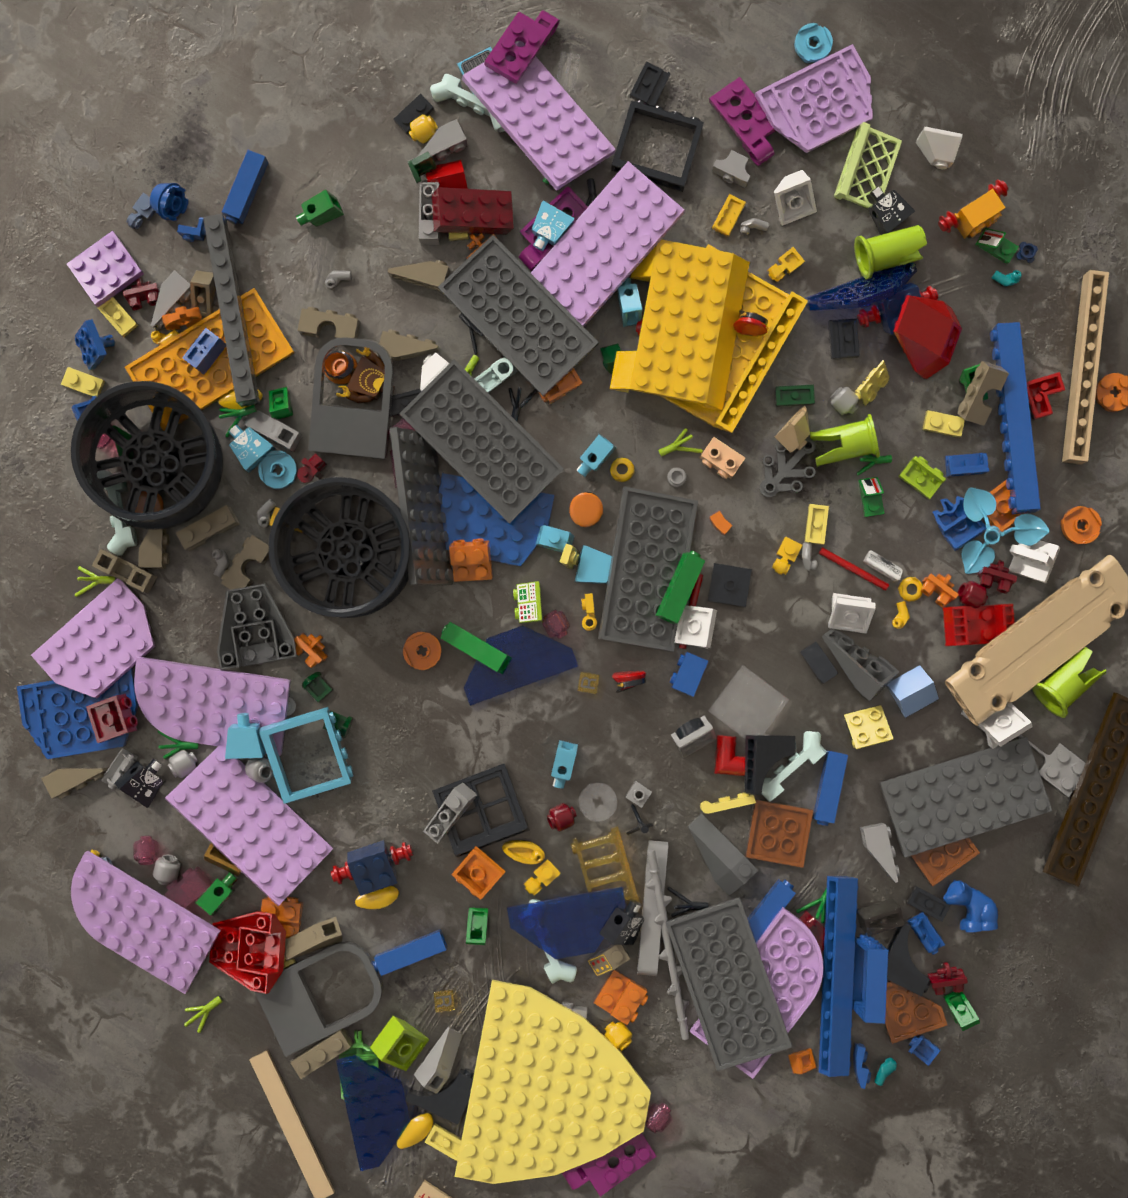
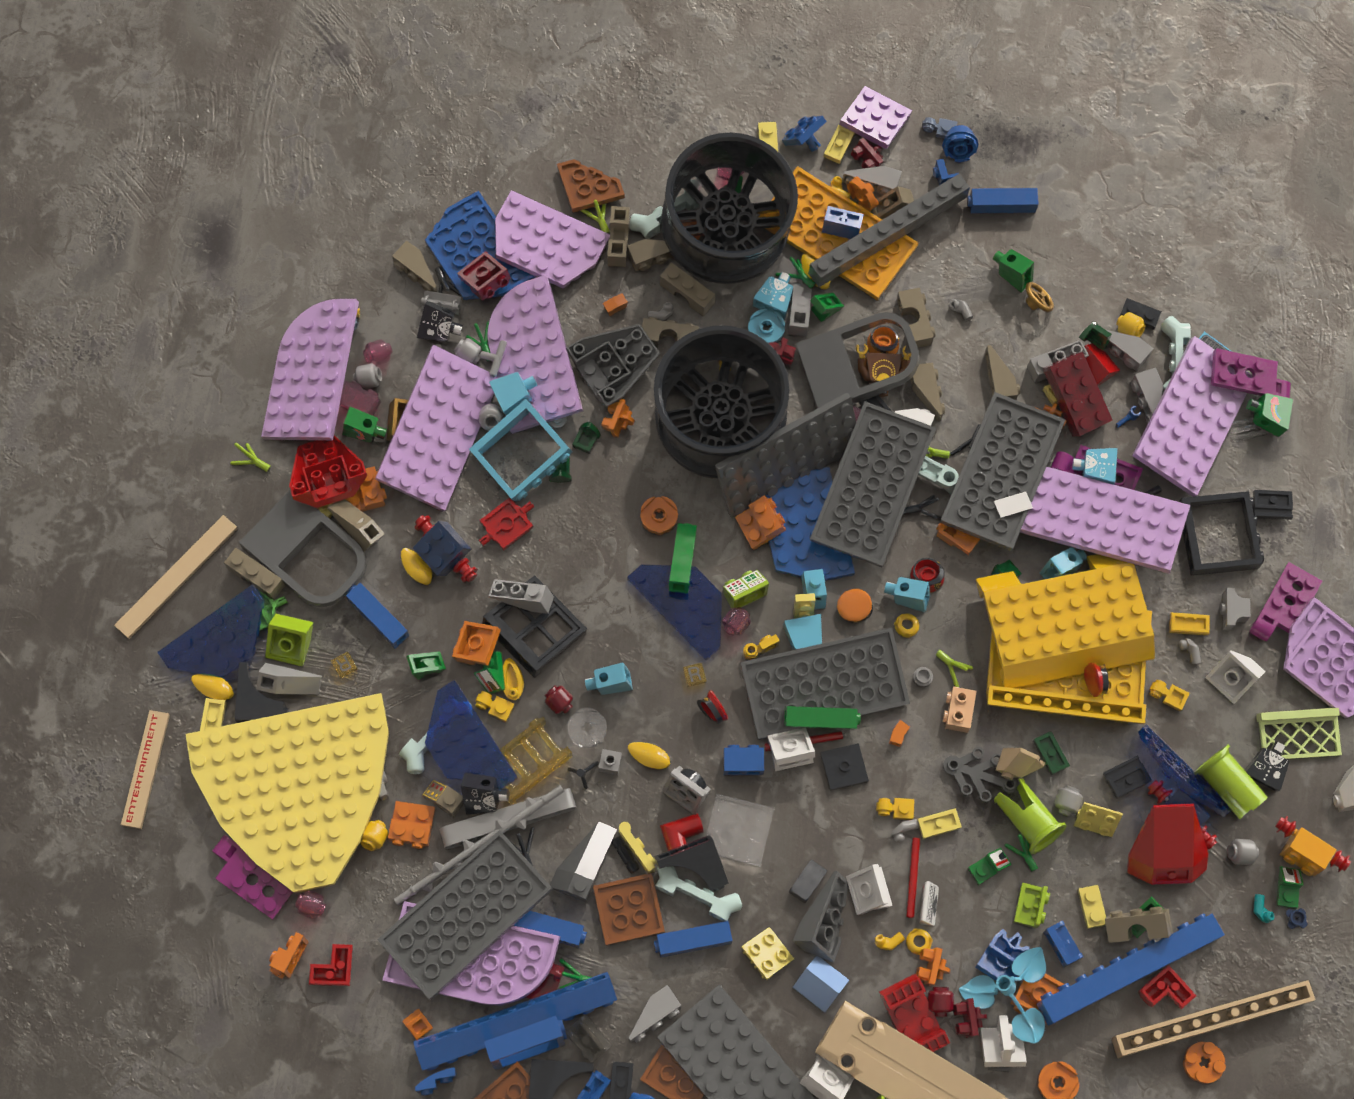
camera: 60 degrees right, 15 degrees down
none -> orange plate [269,932,309,979]
none -> red brick [309,944,353,986]
none -> black plant [435,266,460,296]
none -> green slope [474,651,505,695]
none -> red plate [478,497,534,551]
none -> light grey piece [480,340,507,377]
none -> dark orange plate [557,159,625,213]
none -> orange piece [603,293,628,316]
none -> black axle [612,836,639,874]
none -> yellow arm [628,742,670,769]
none -> red piece [910,558,945,593]
none -> white sticker [994,492,1033,517]
none -> pearl gold piece [1025,282,1054,312]
none -> blue hand [1116,406,1141,427]
none -> light grey slope [1131,368,1163,424]
none -> light grey head [1227,839,1259,865]
none -> torso [1246,393,1293,437]

